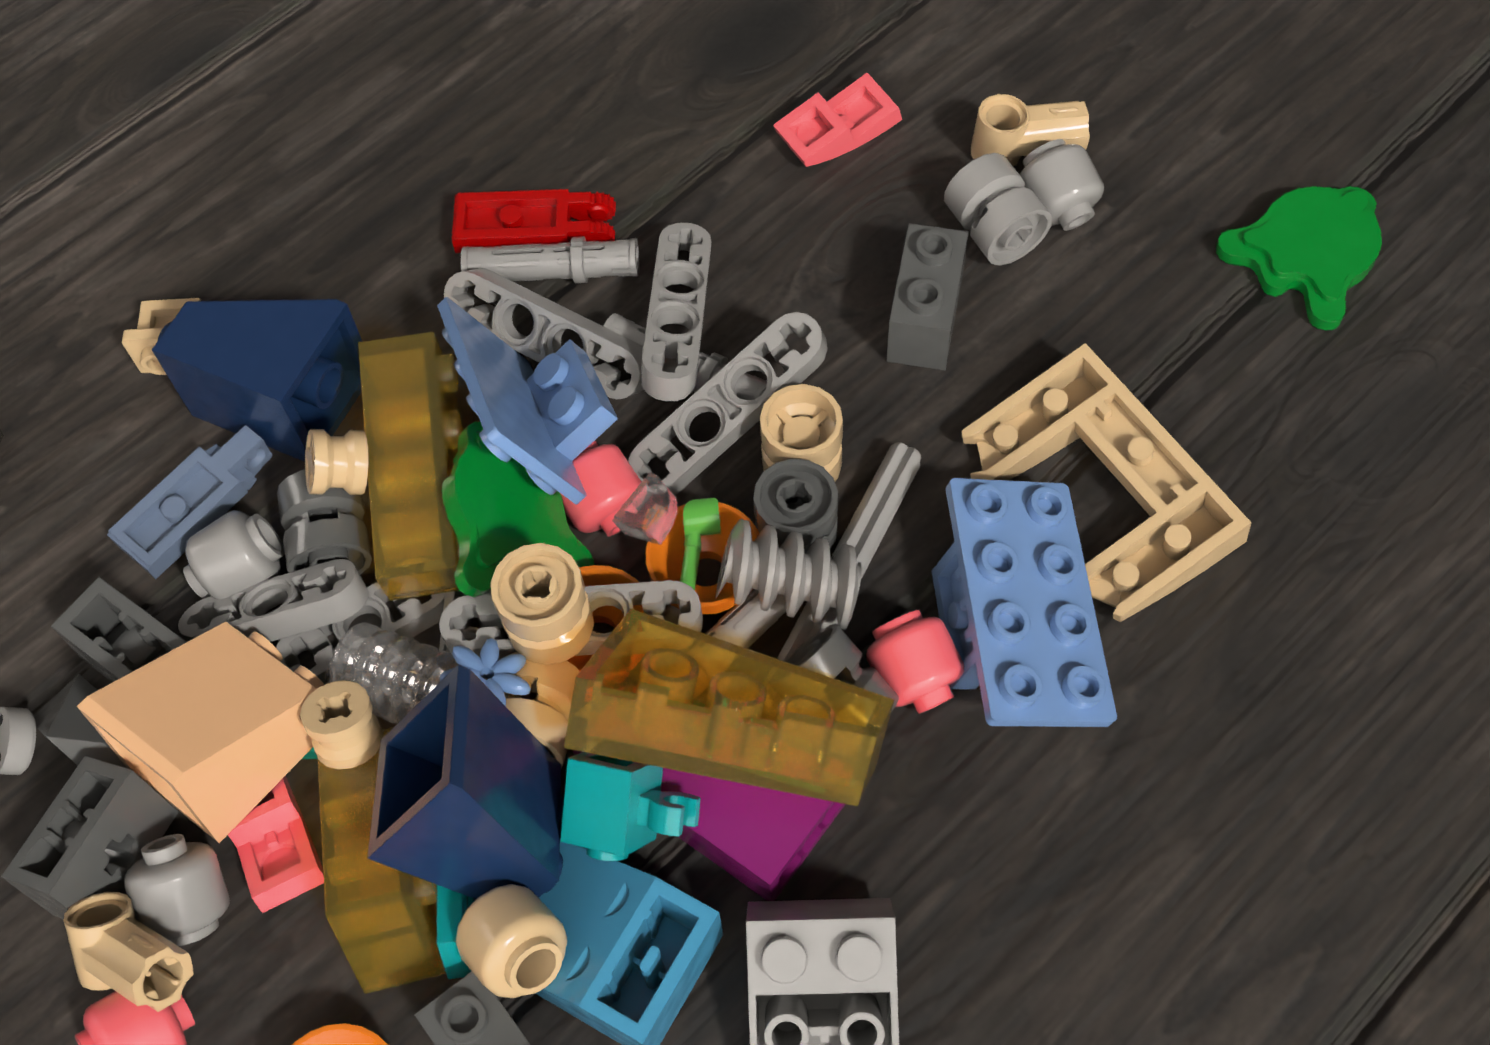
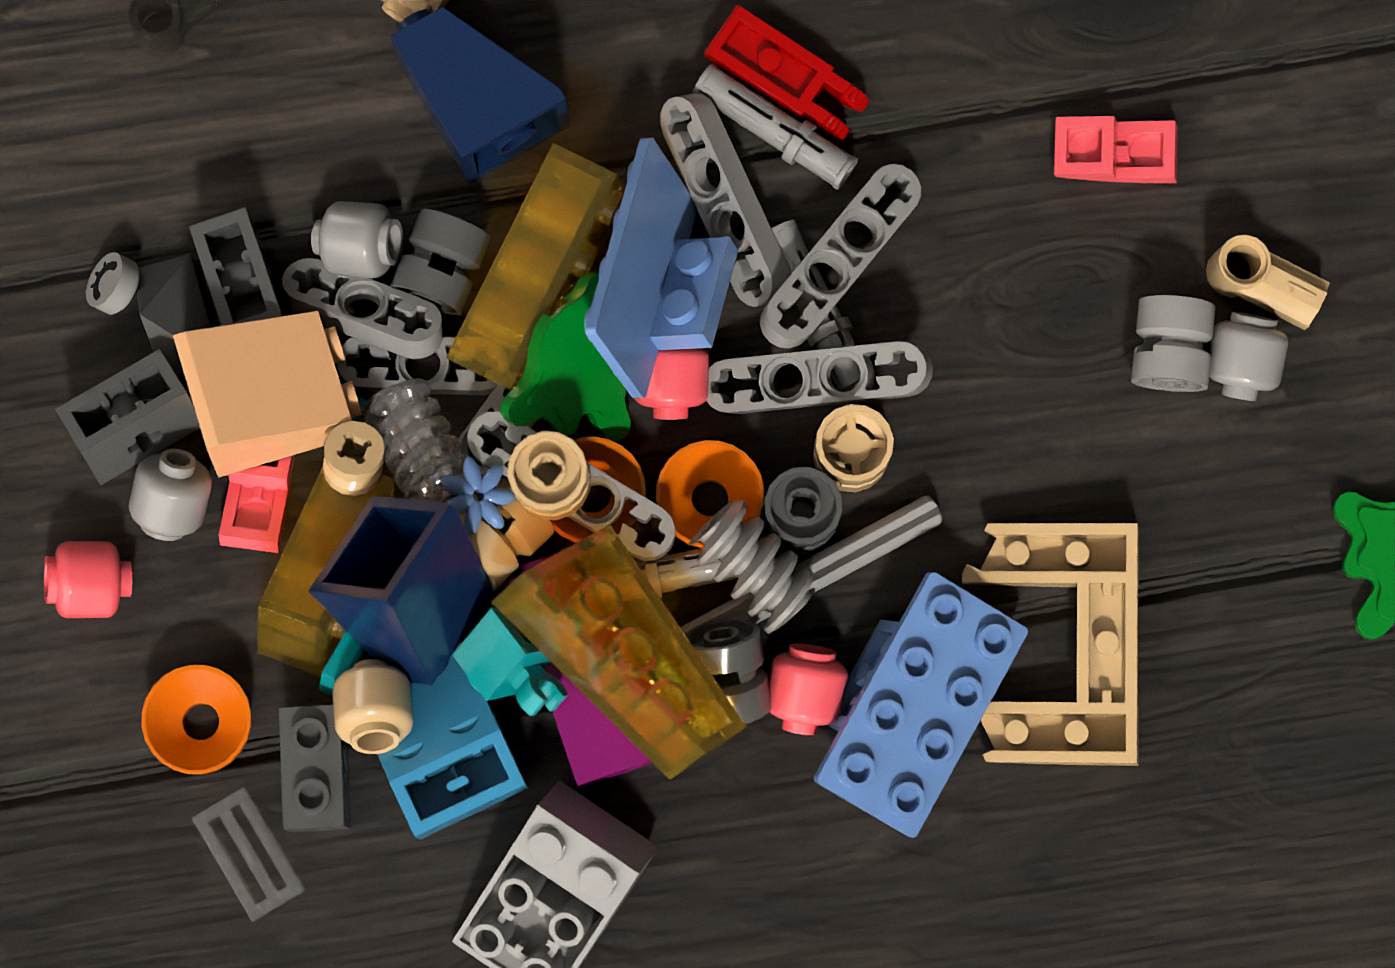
camera: 30 degrees right, 20 degrees up
tan piece [64,892,194,1012] -> none
sand blue hinge [107,425,273,580] -> none
tan wheel [305,429,369,495] -> none
clear tile [612,473,677,545] -> none
bright green hand [680,498,721,590] -> none
dark grey brick [887,223,968,371] -> none

